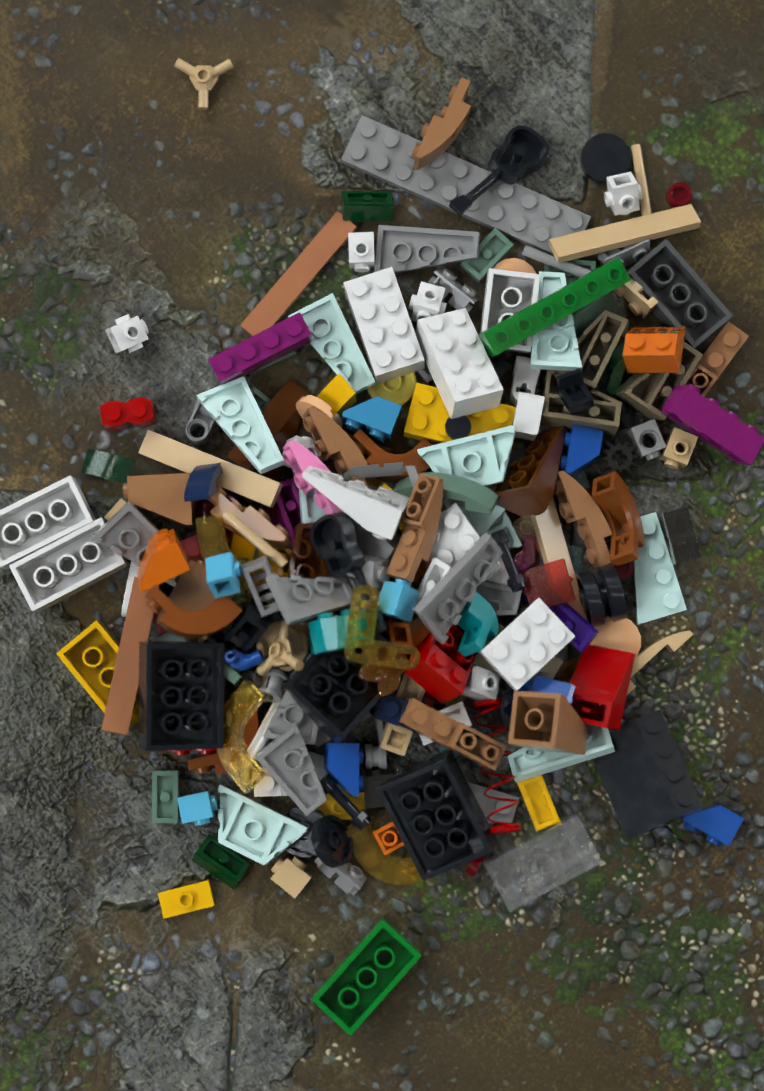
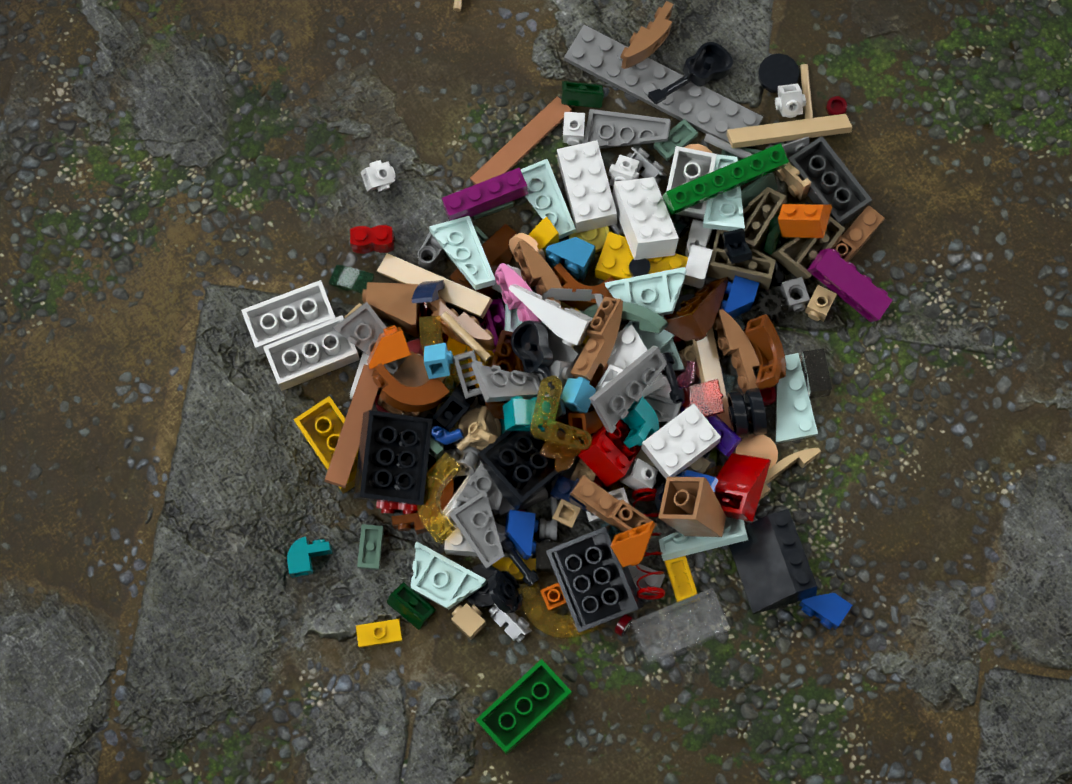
camera: 10 degrees right, 10 degrees down
medium azure brick [177,790,218,826] -> none
none -> teal brick [287,537,332,578]
none -> orange slope [610,521,655,567]

